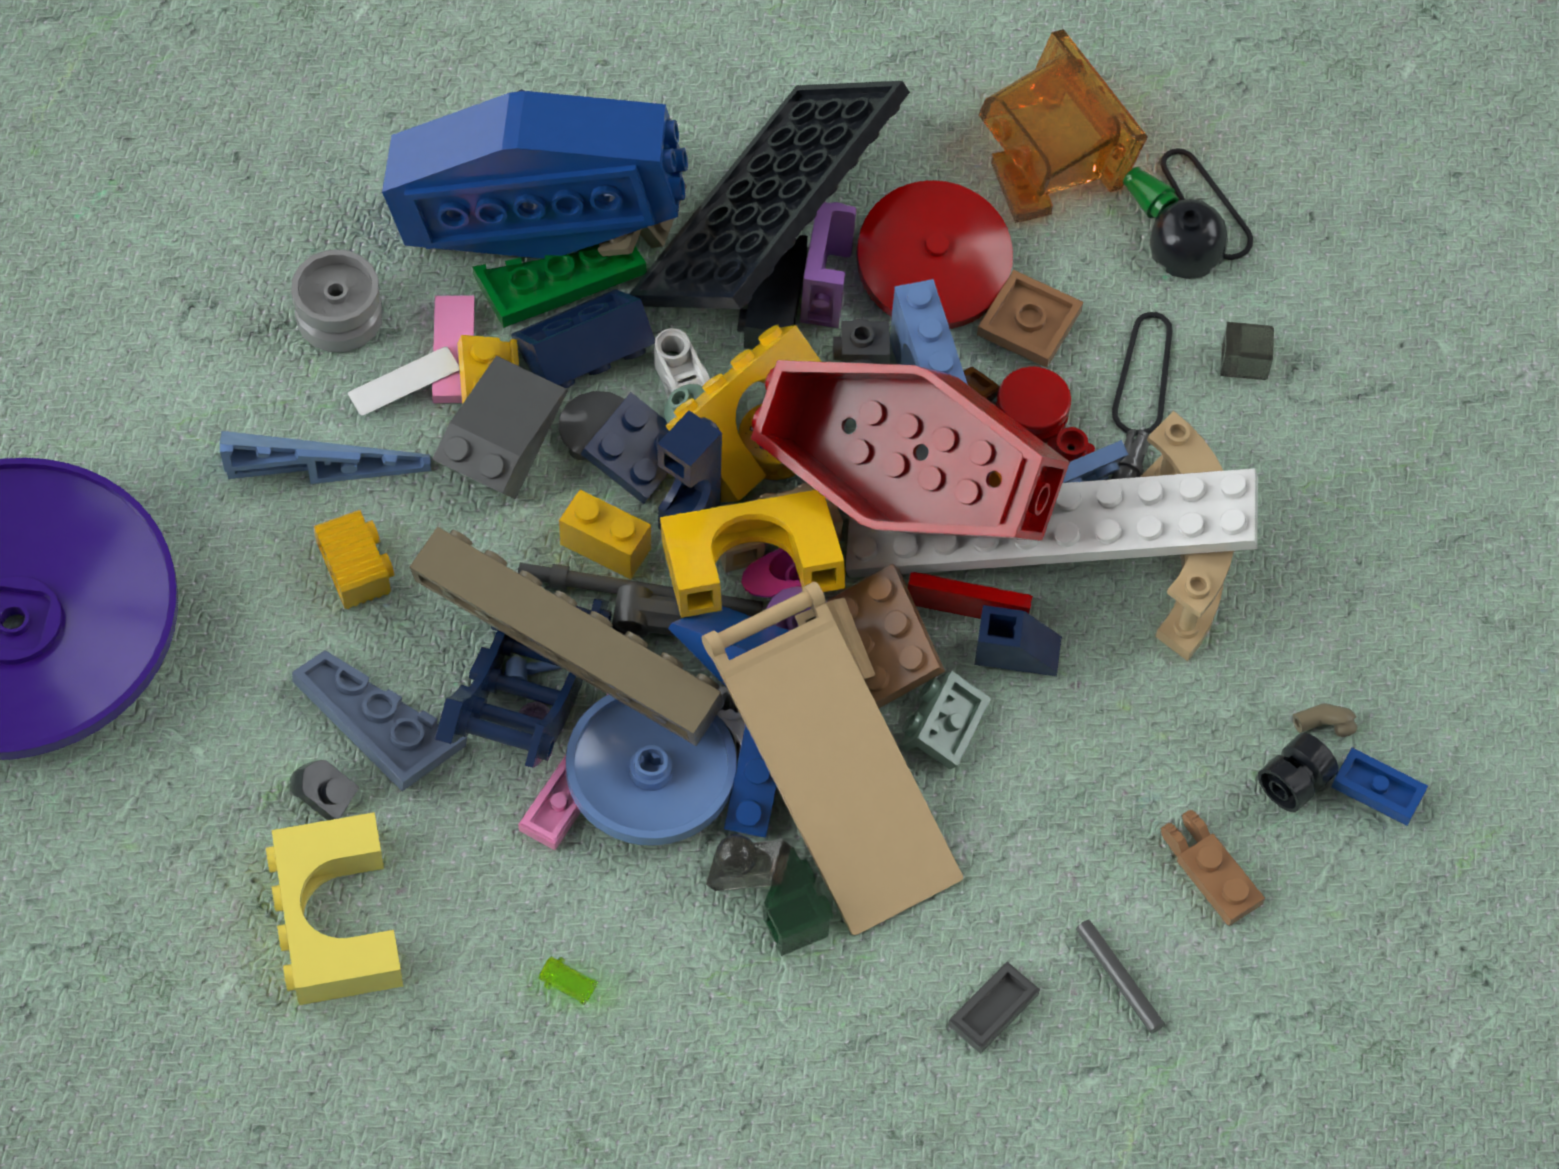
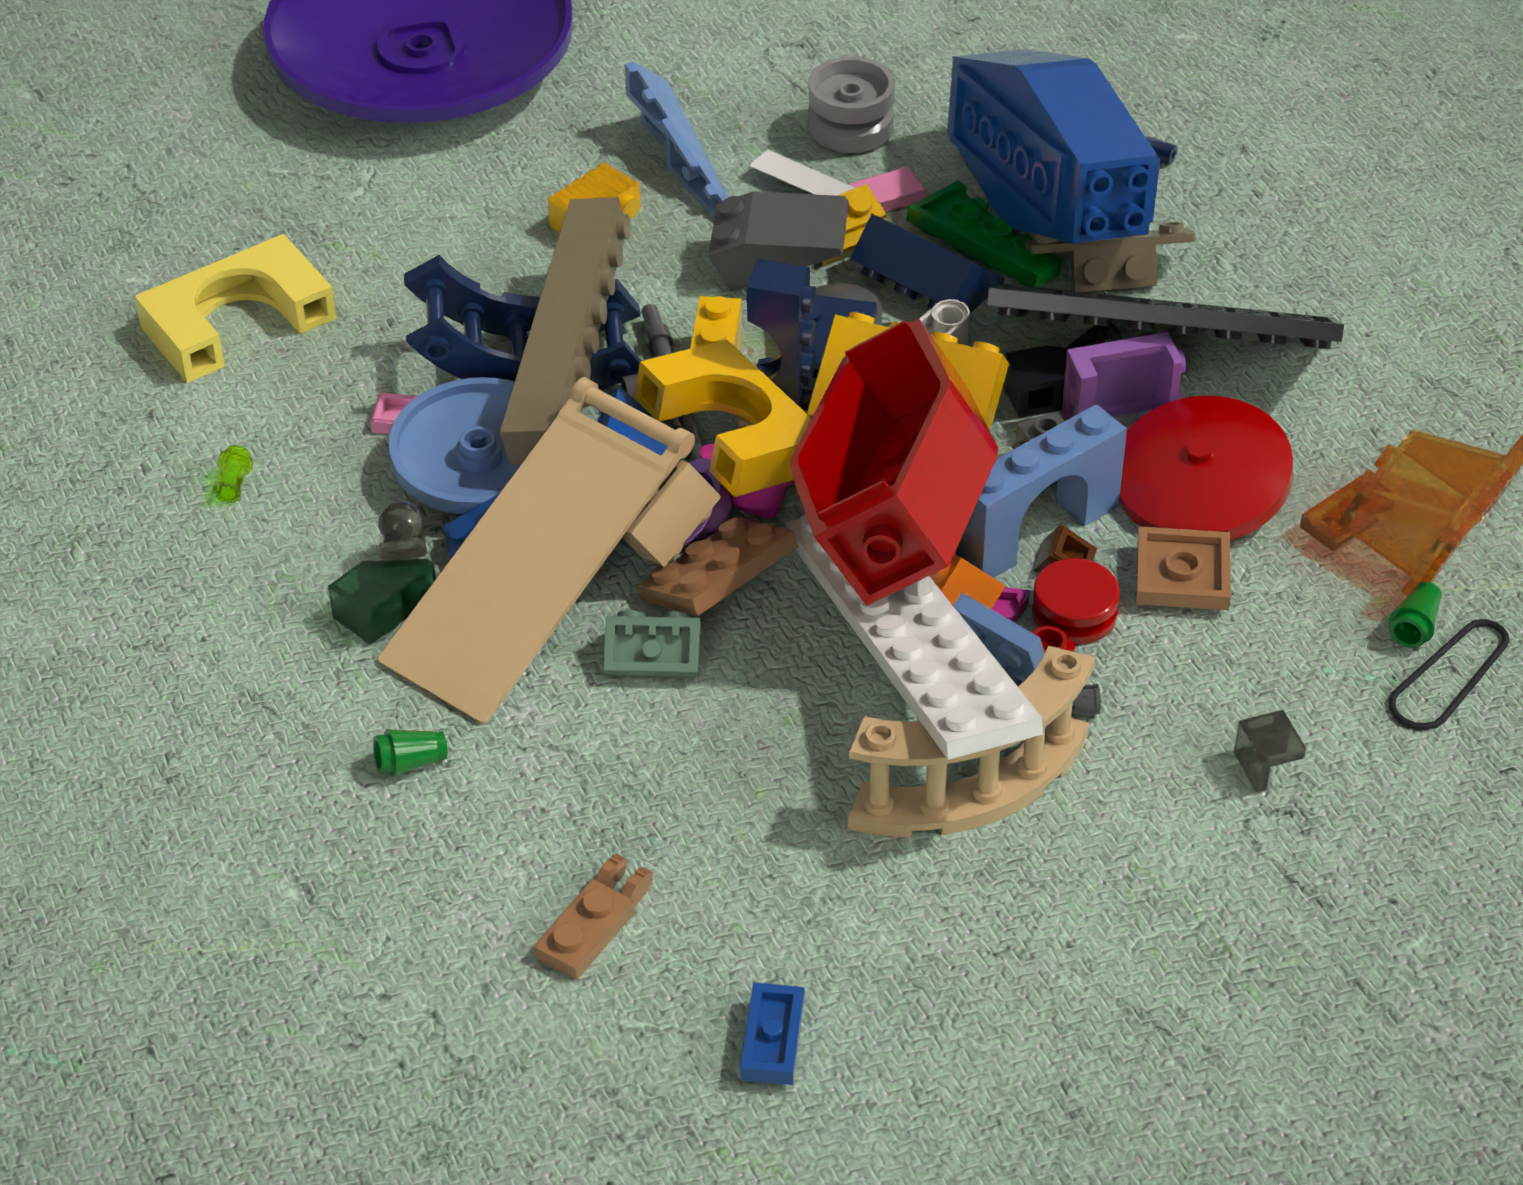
camera: 70 degrees right, 15 degrees down
plate [290,760,359,820] -> none
sand blue wing [292,650,467,791] -> none
red tile [908,572,1033,619] -> none
dark grey tile [948,961,1040,1054] -> none
dark blue slope [974,605,1062,677] -> none
dark grey bar [1076,919,1165,1034] -> none
black piece [1112,312,1172,436] -> none
black cylinder [1150,199,1228,279] -> none
black wheel [1258,732,1339,812] -> none
dark tan arm [1293,703,1358,737] -> none
none -> green cone [373,729,448,777]

